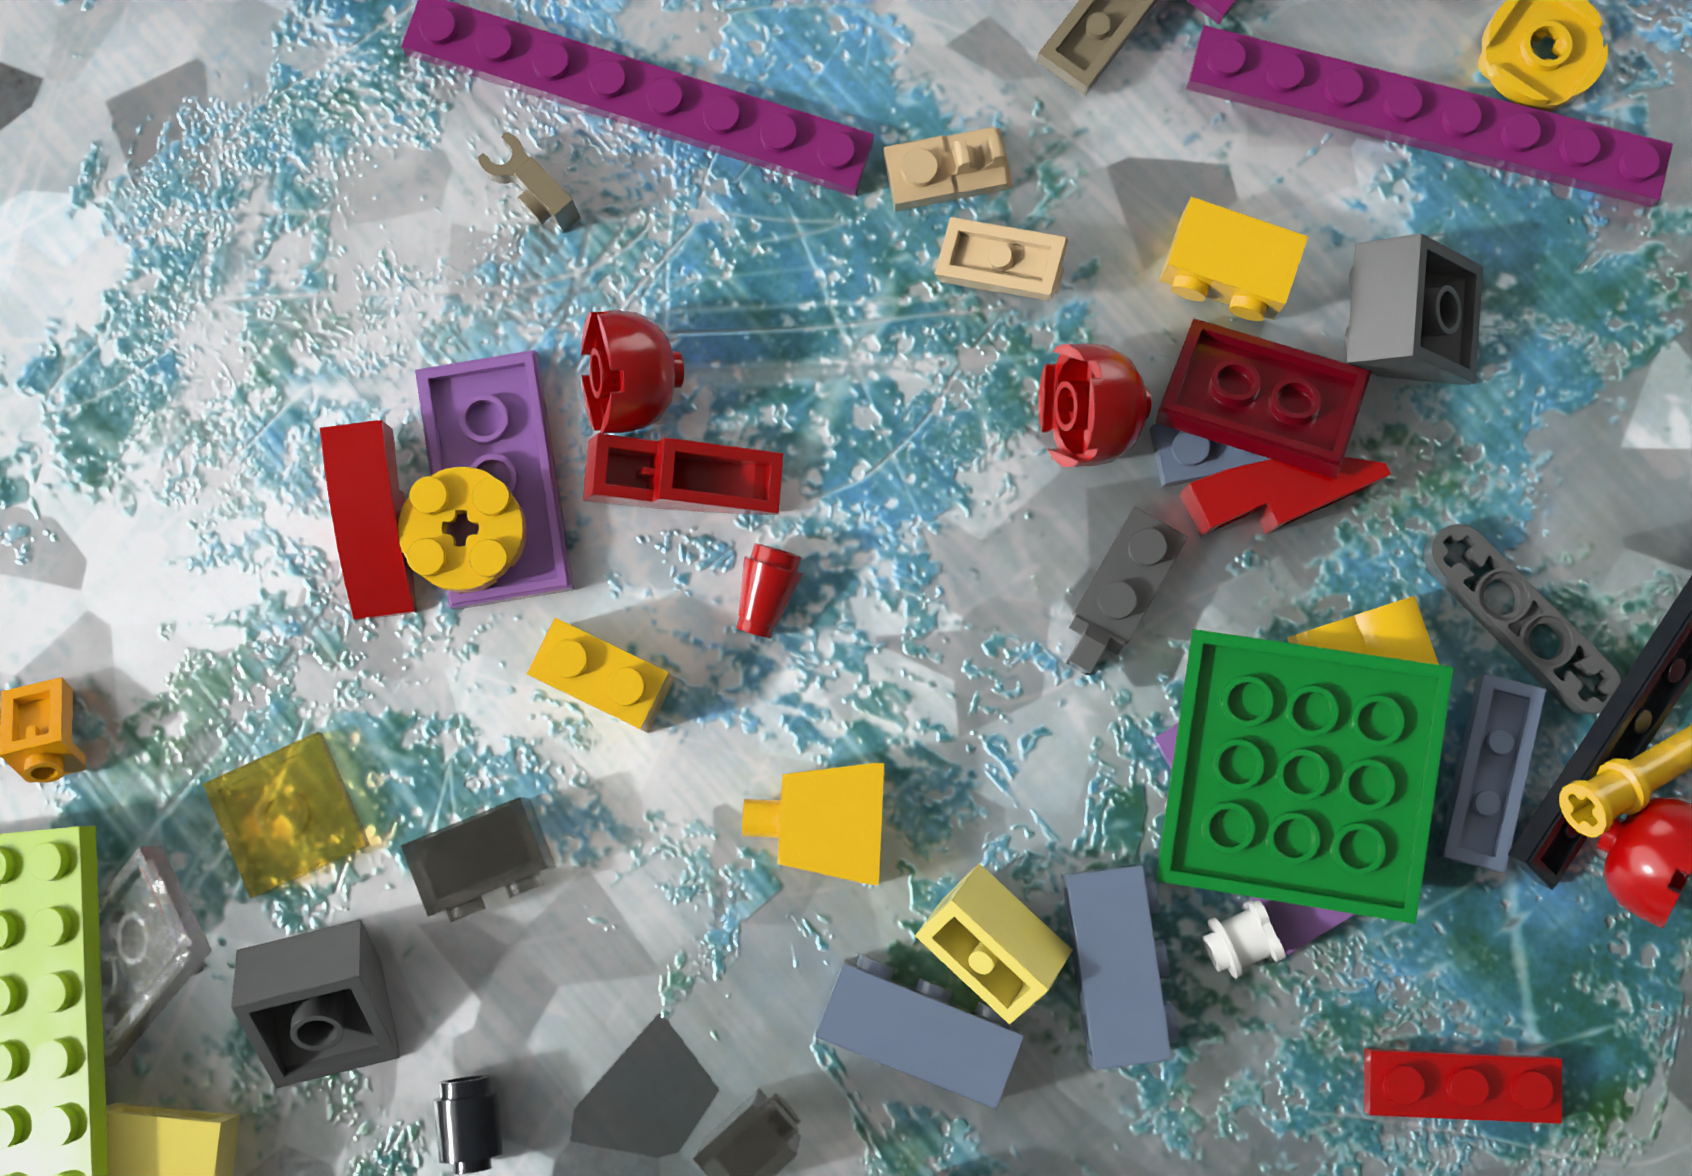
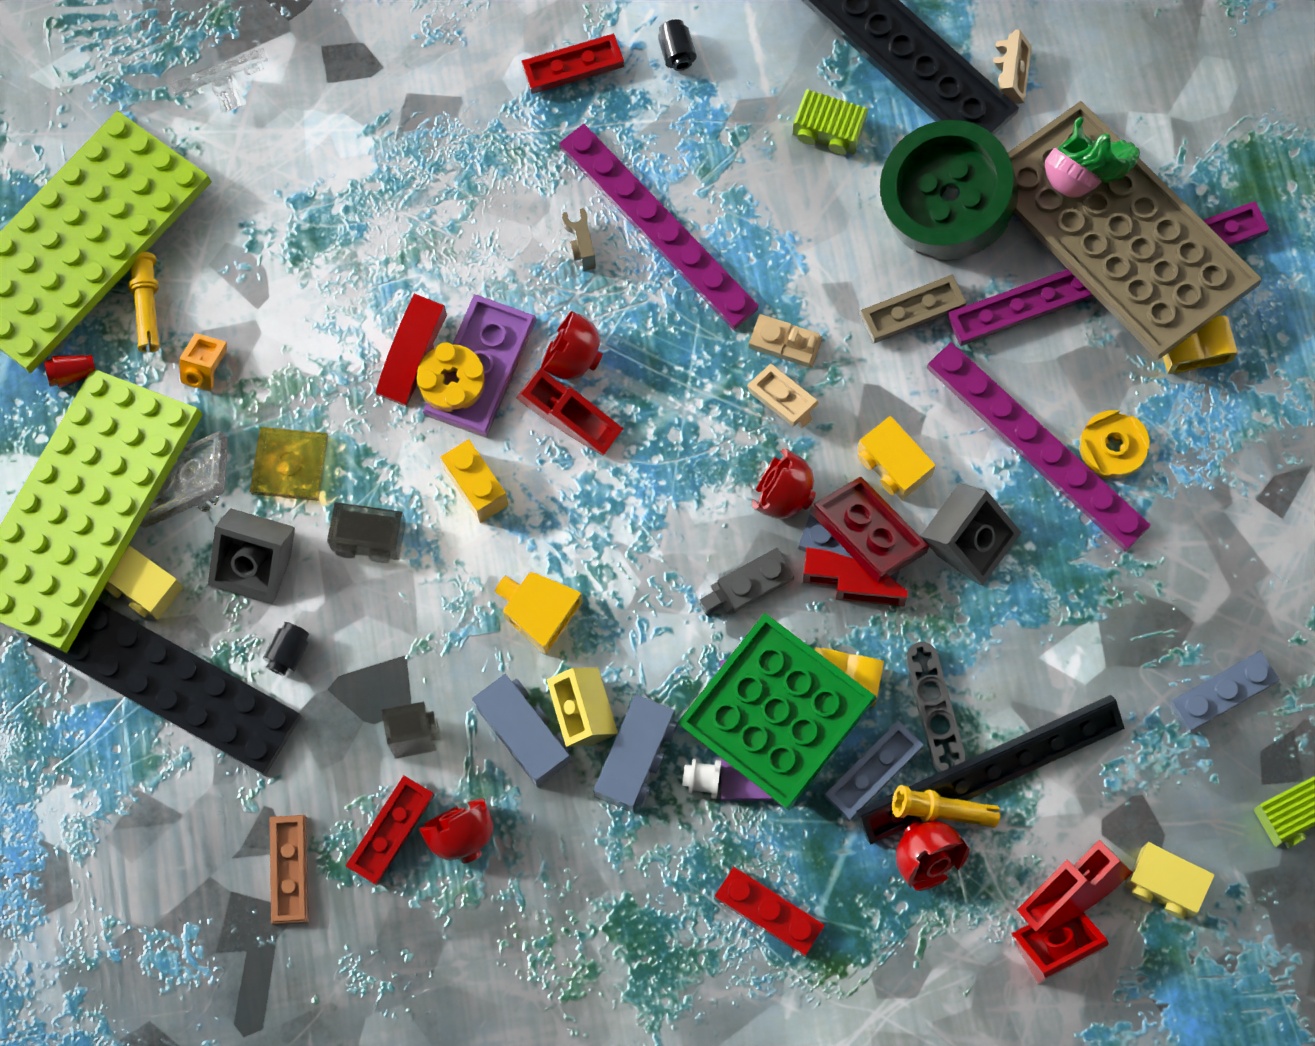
camera: 30 degrees right, 10 degrees down
red cone [736,543,803,638] -> none

